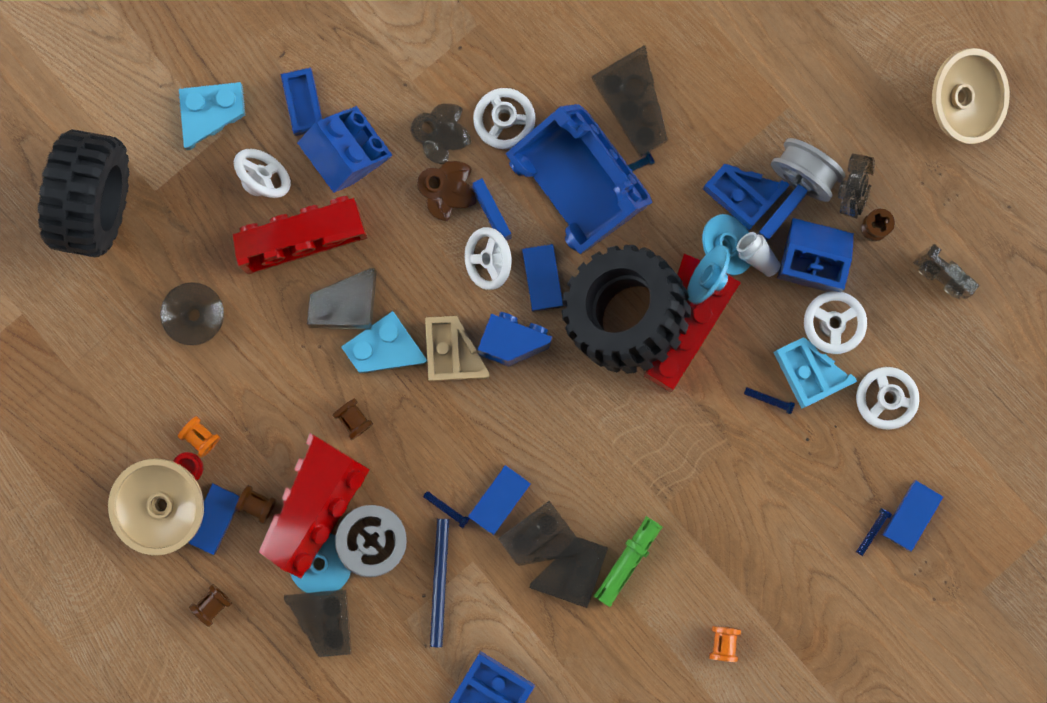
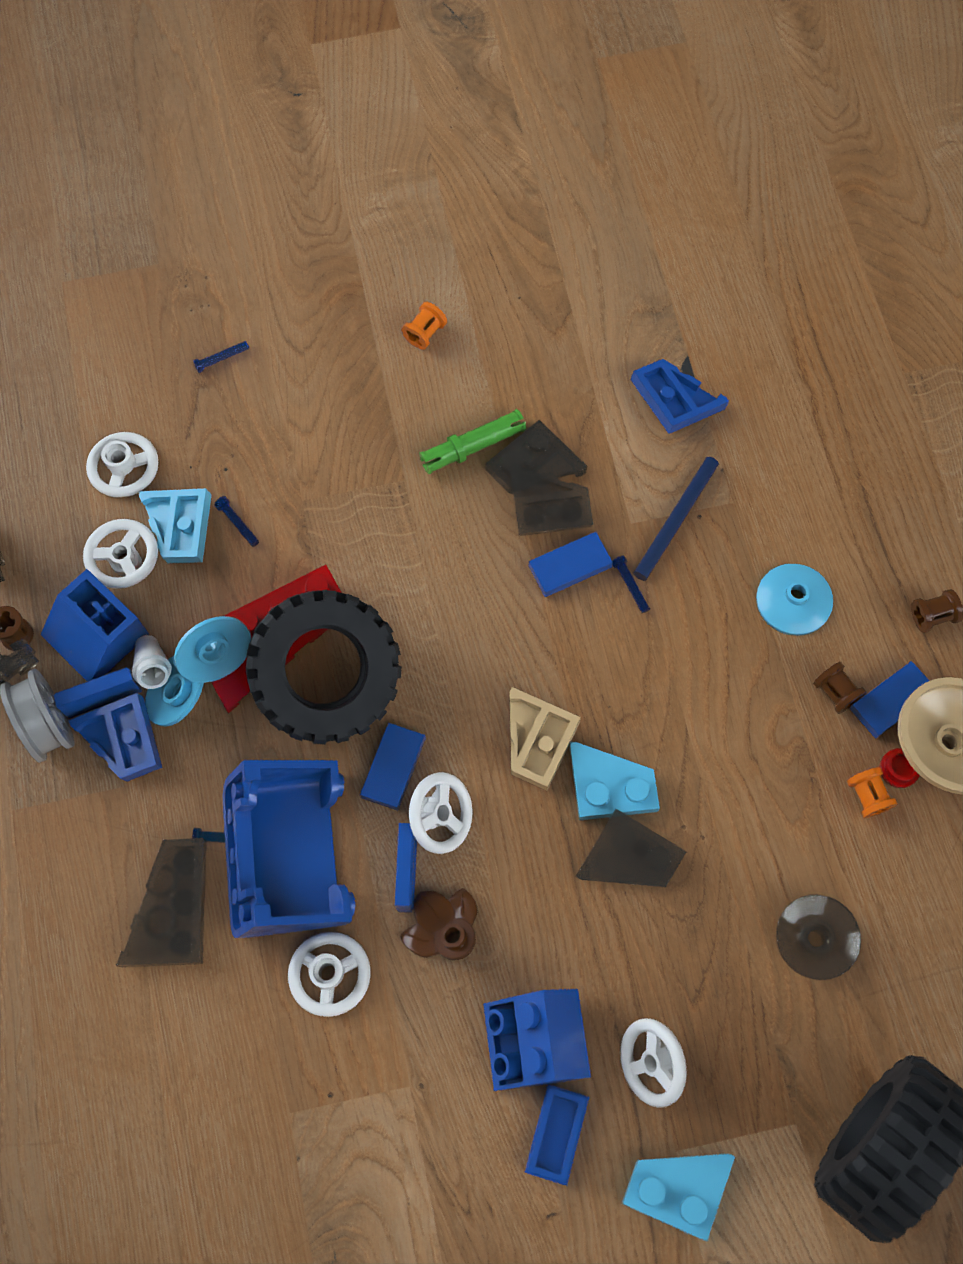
camera: 150 degrees left, 15 degrees down
red wedge [233,196,368,275] -> none
red wedge [259,433,370,578] -> none
clear smoke wing [284,589,352,657] -> none
reddish brown bush [332,398,373,440] -> none
light grey wheel [335,505,407,577] -> none
clear smoke plate [410,103,471,165] -> none
blue slope [477,311,552,367] -> none
blue tile [882,480,943,552] -> none

